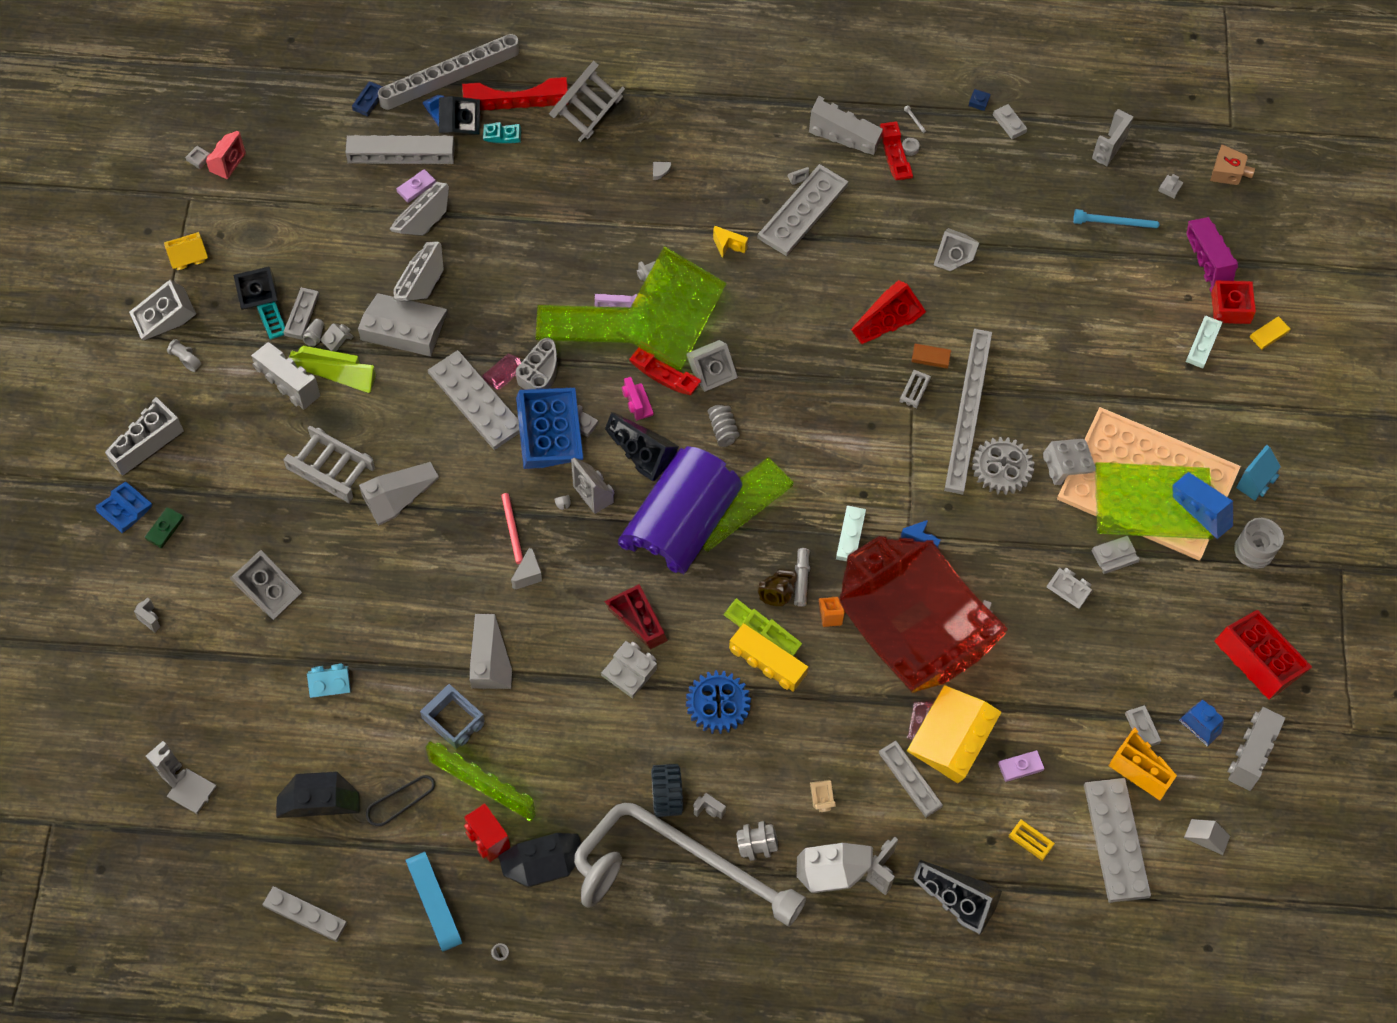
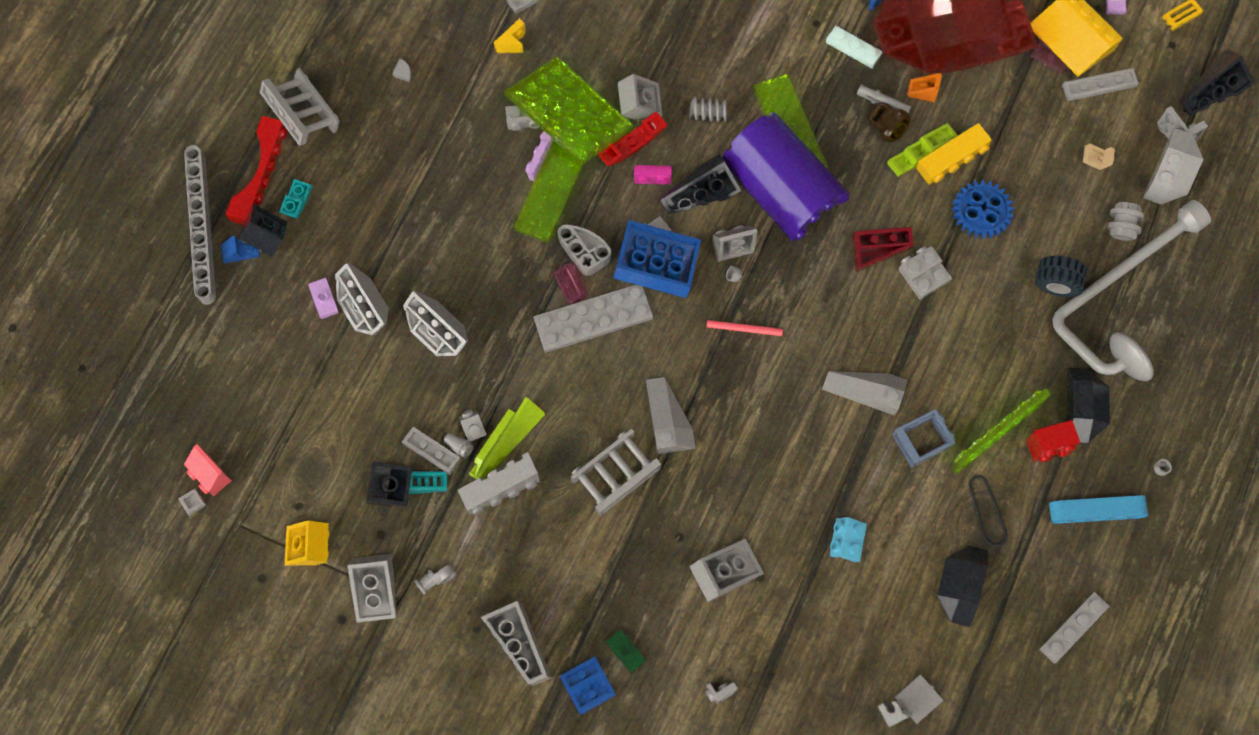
camera: 65 degrees left, 10 degrees up
light grey brick [346,135,454,164] -> none
dark blue plate [352,81,382,117] -> none
light grey slope [358,293,447,356] -> none
light grey slope [511,548,542,589] -> none
light grey bracket [693,793,726,819] -> none

